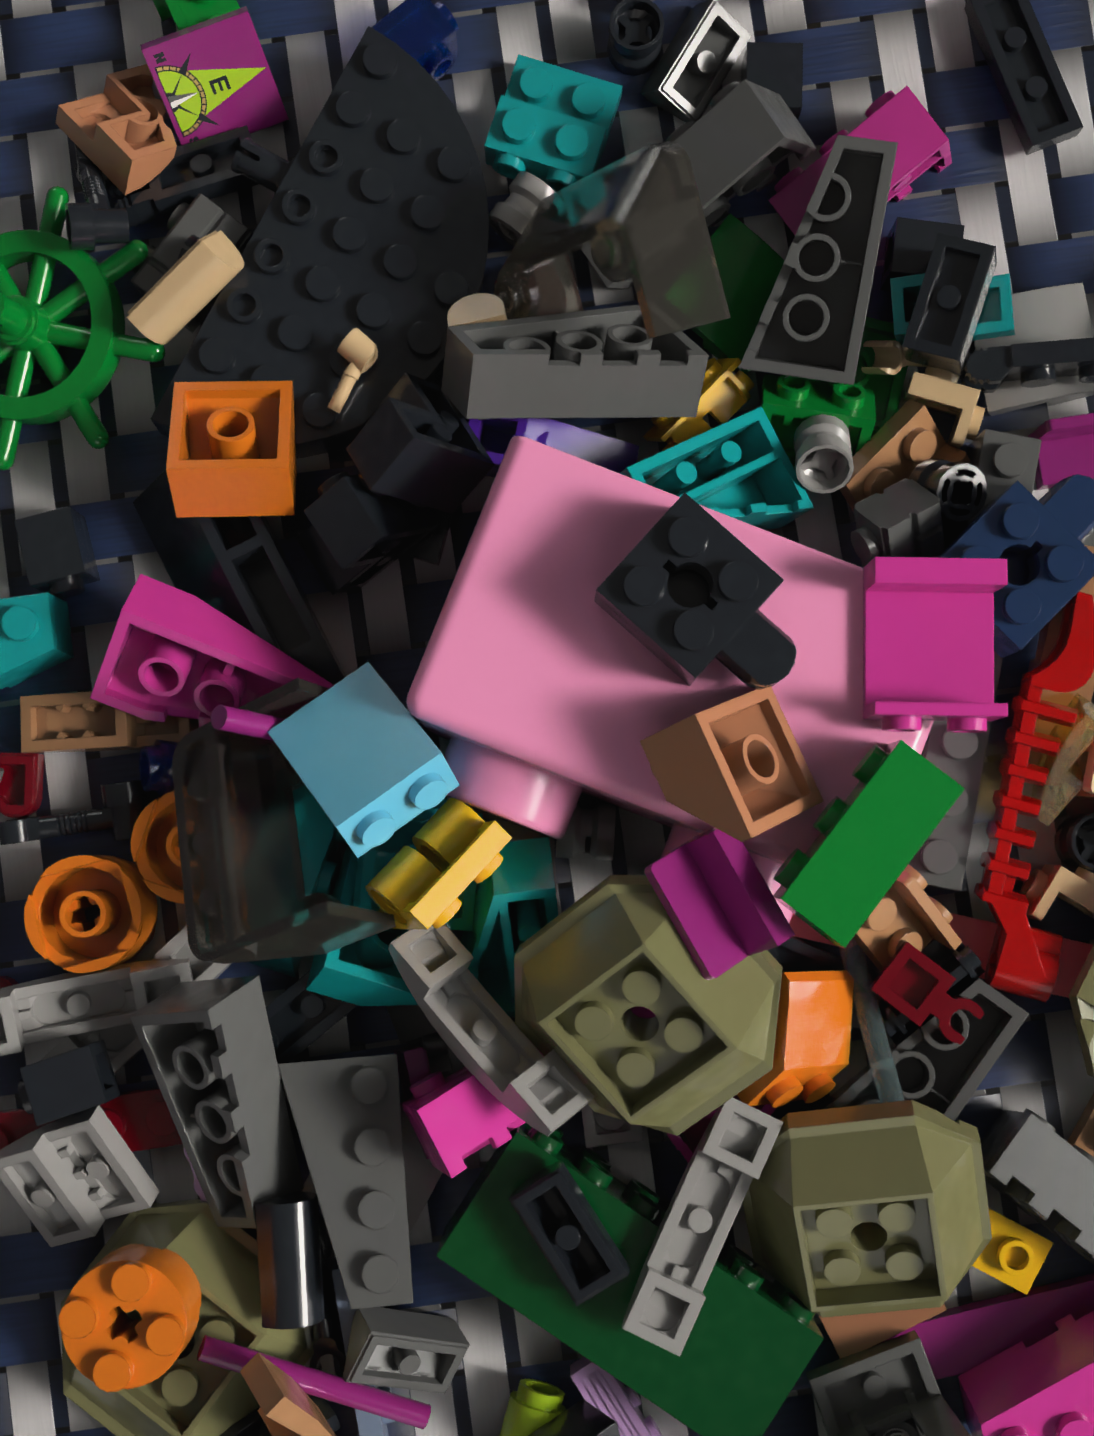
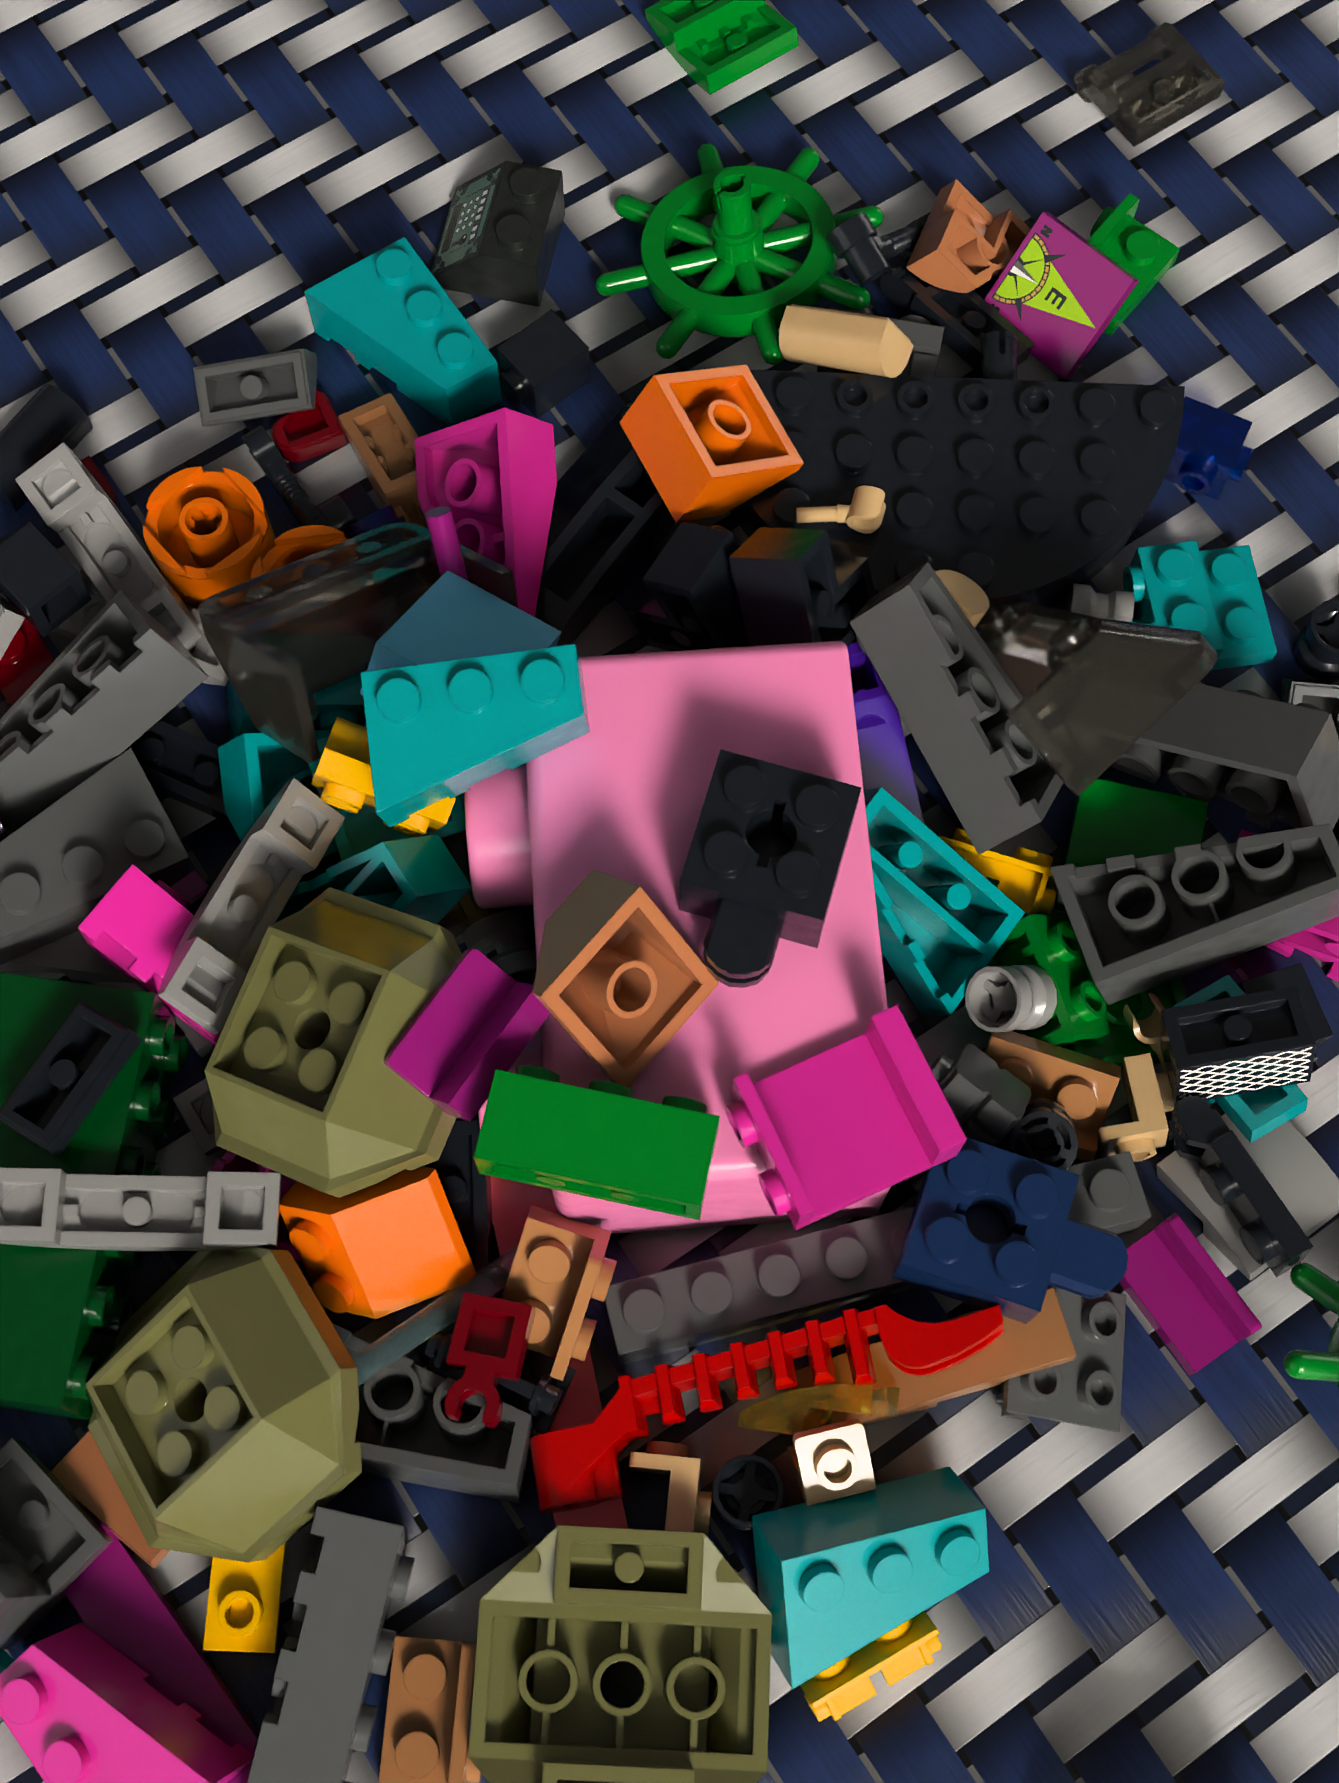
camera: 60 degrees right, 15 degrees down
none -> teal wedge [361,644,590,827]

